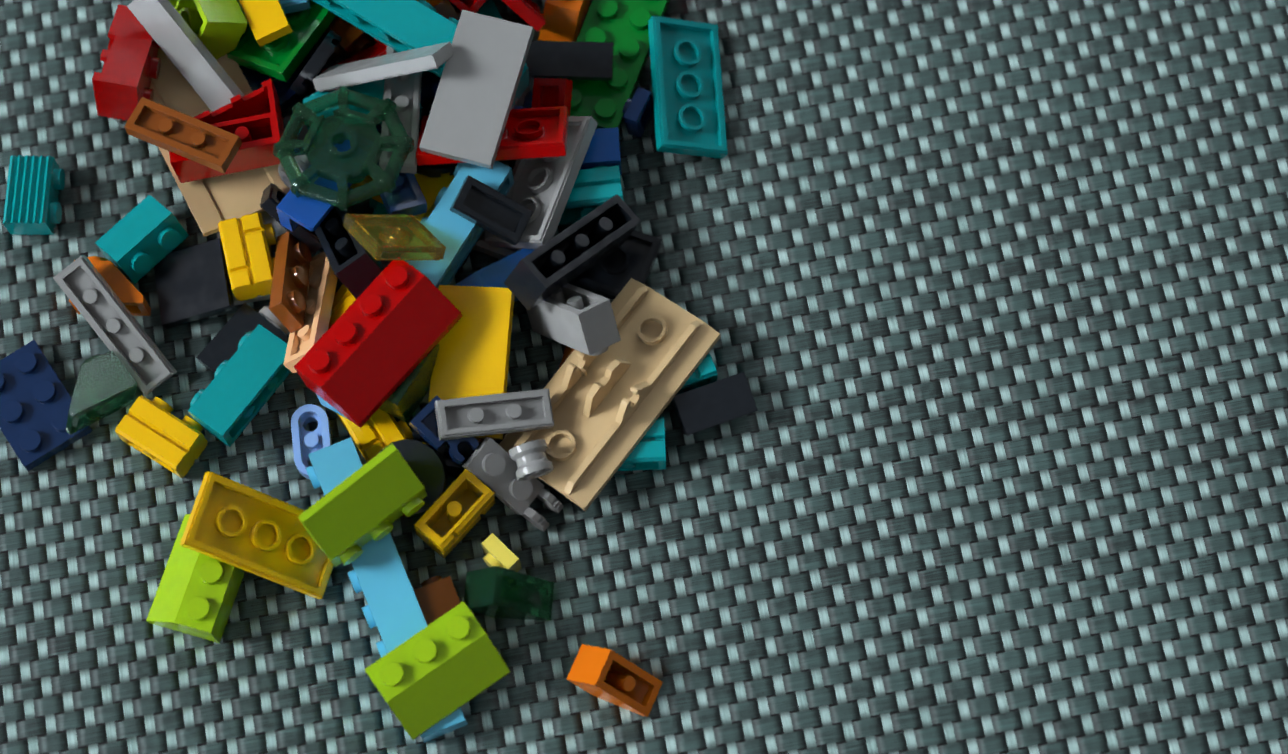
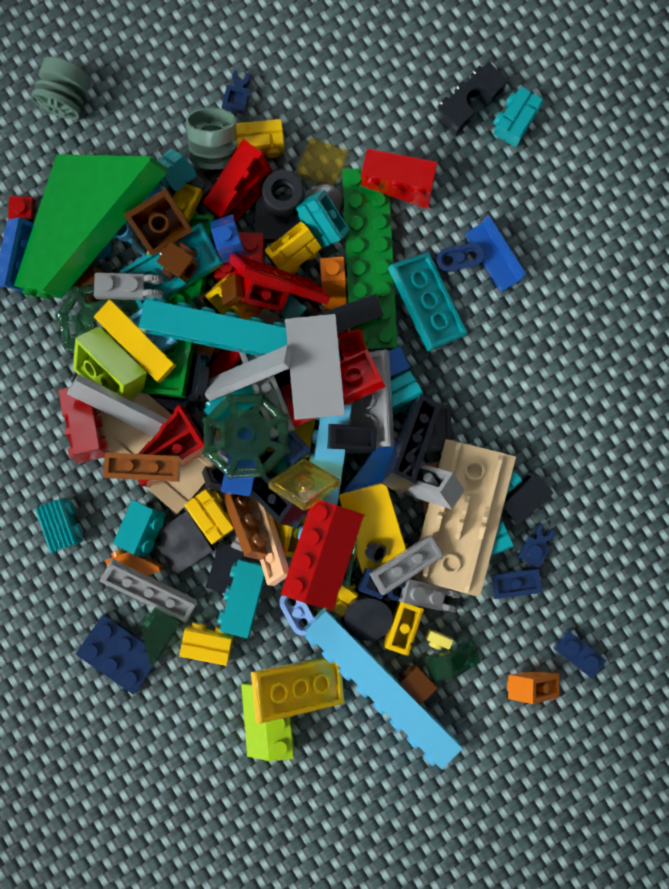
camera: 20 degrees left, 15 degrees up
lime slope [298,443,427,568] -> none
lime slope [364,601,510,740] -> none
light grey wheel [509,439,554,481] -> none
dark blue plate [622,87,654,138] -> none
none -> black hinge [365,541,386,563]
none -> dark blue plate [437,243,484,272]
none -> blue panel [465,215,526,293]
none -> dark blue plate [490,569,542,599]
none -> dark blue plate [517,524,555,568]
none -> dark blue plate [553,629,607,680]

